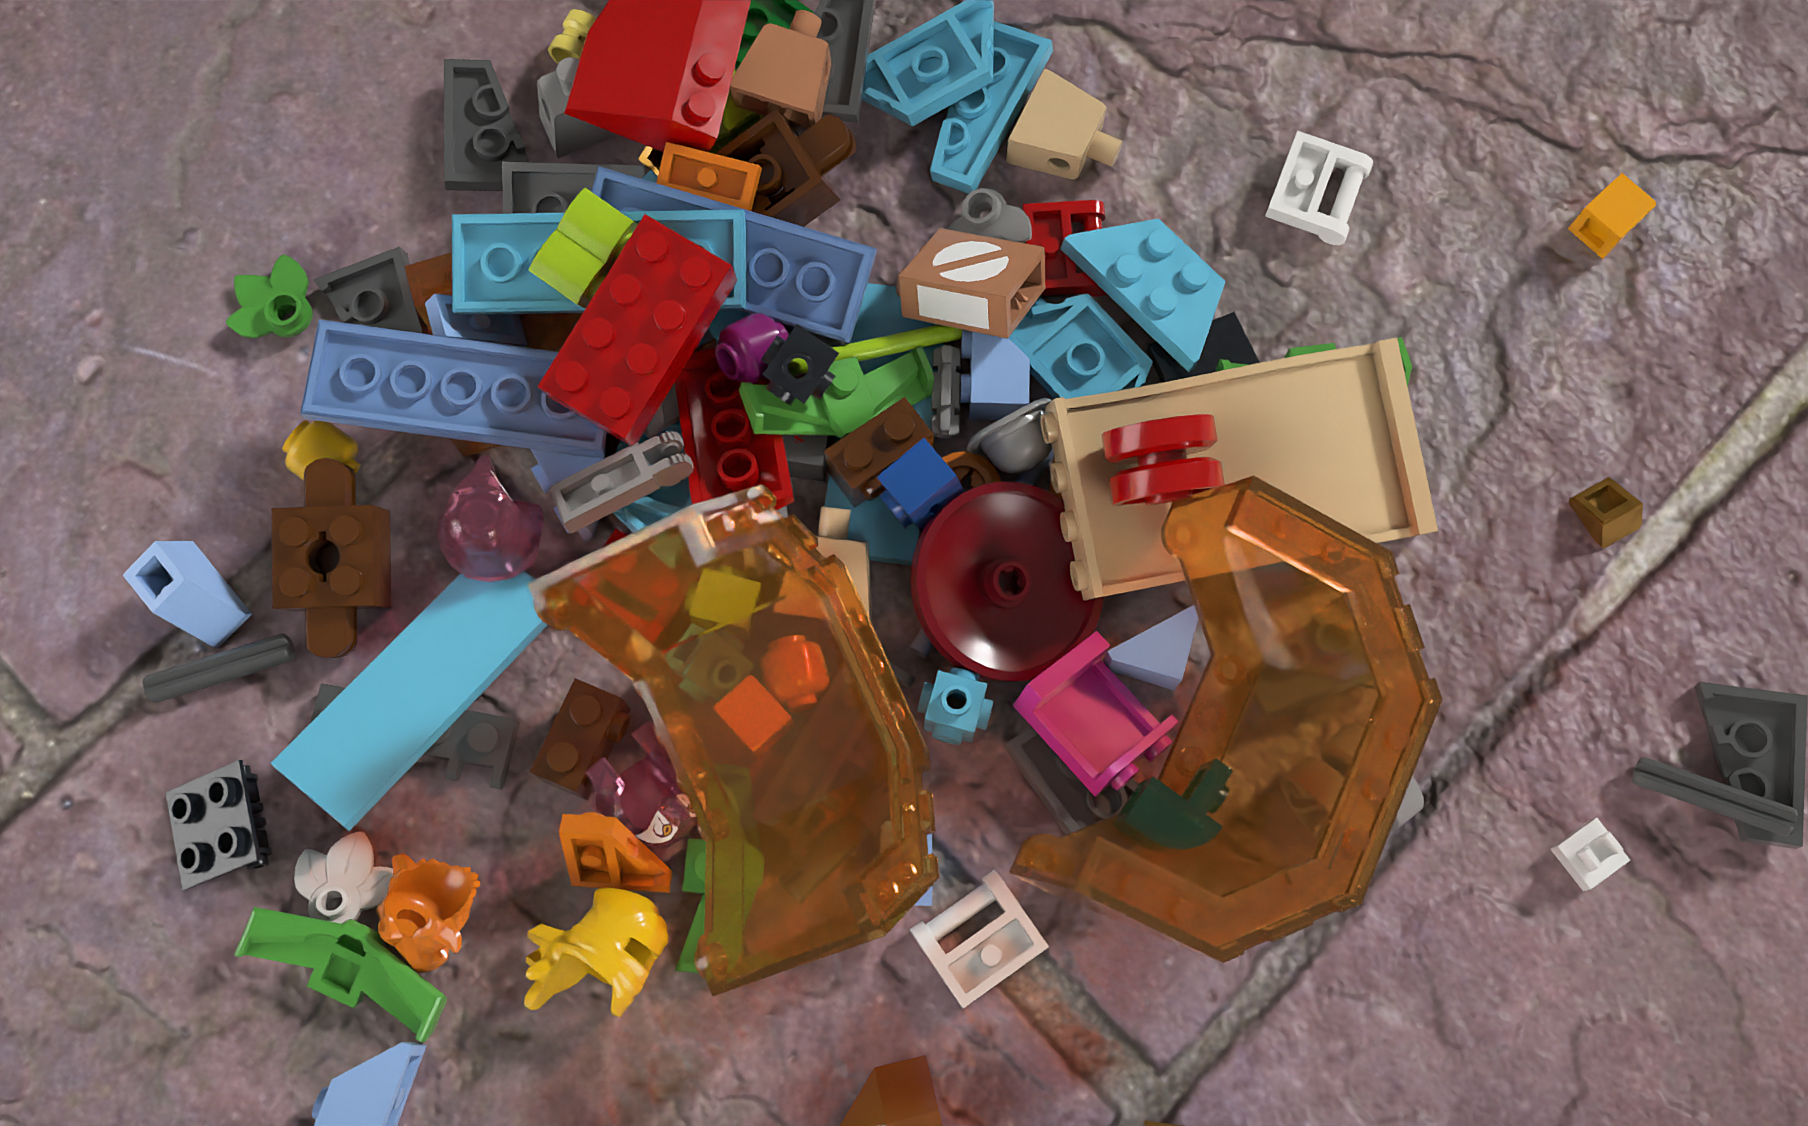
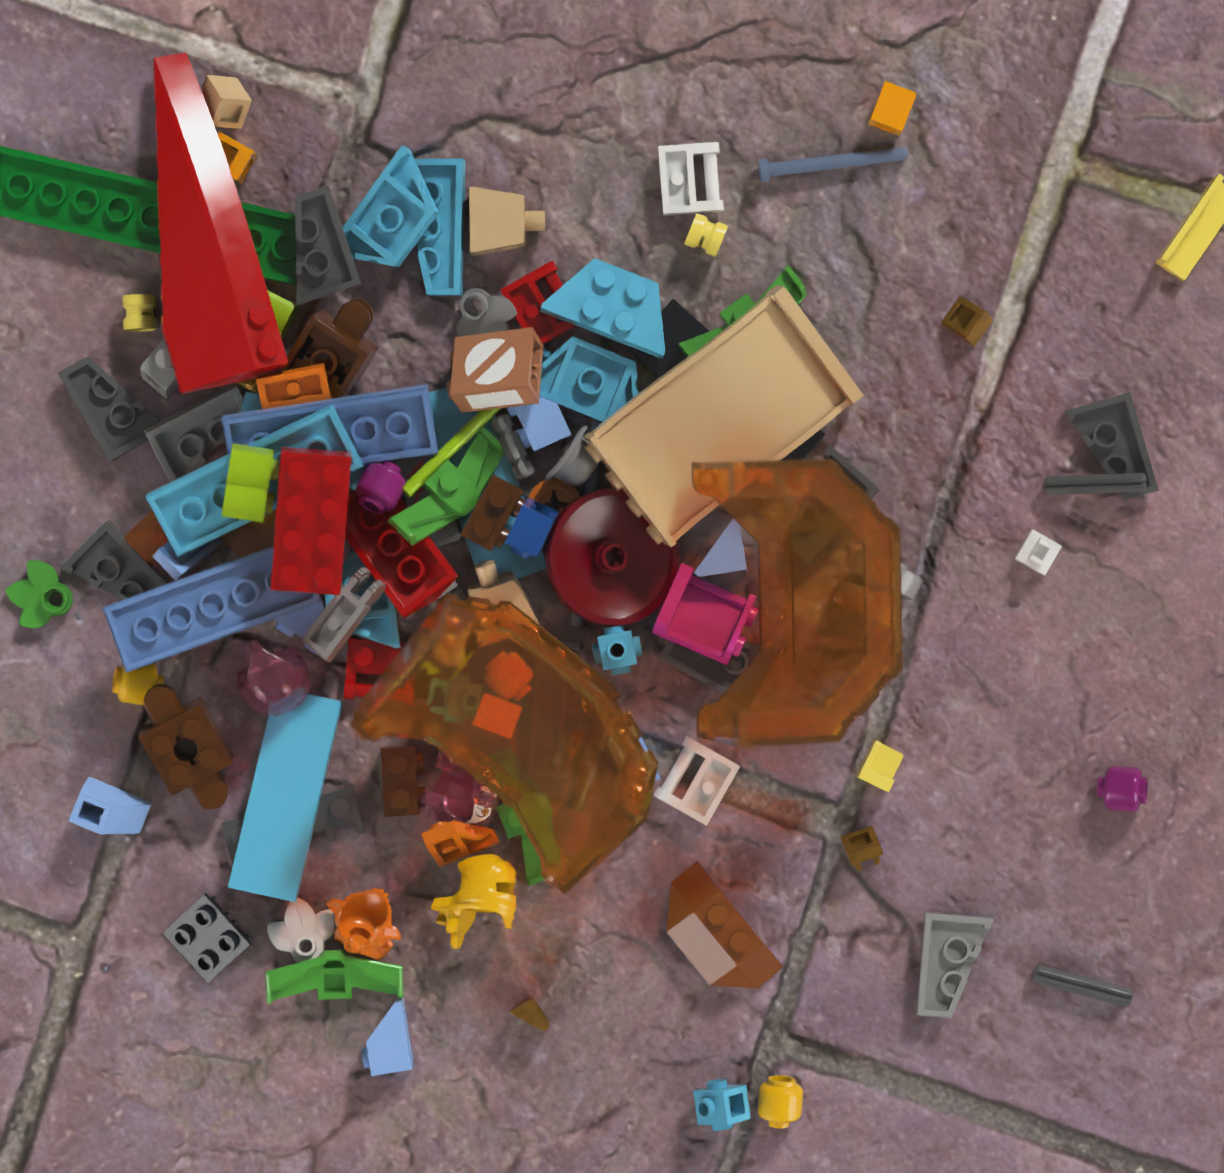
camera: 30 degrees left, 15 degrees up
dark grey axle [142,633,295,703] -> none
nougat torso [730,10,831,129] -> none
black brick [761,324,839,406] -> none
red wheel [1101,414,1225,506] -> none
clear green brick [1112,758,1233,853] -> none
none -> light yellow wheel [684,213,728,257]
none -> sand blue bar [758,147,908,183]
none -> light yellow panel [856,739,903,792]

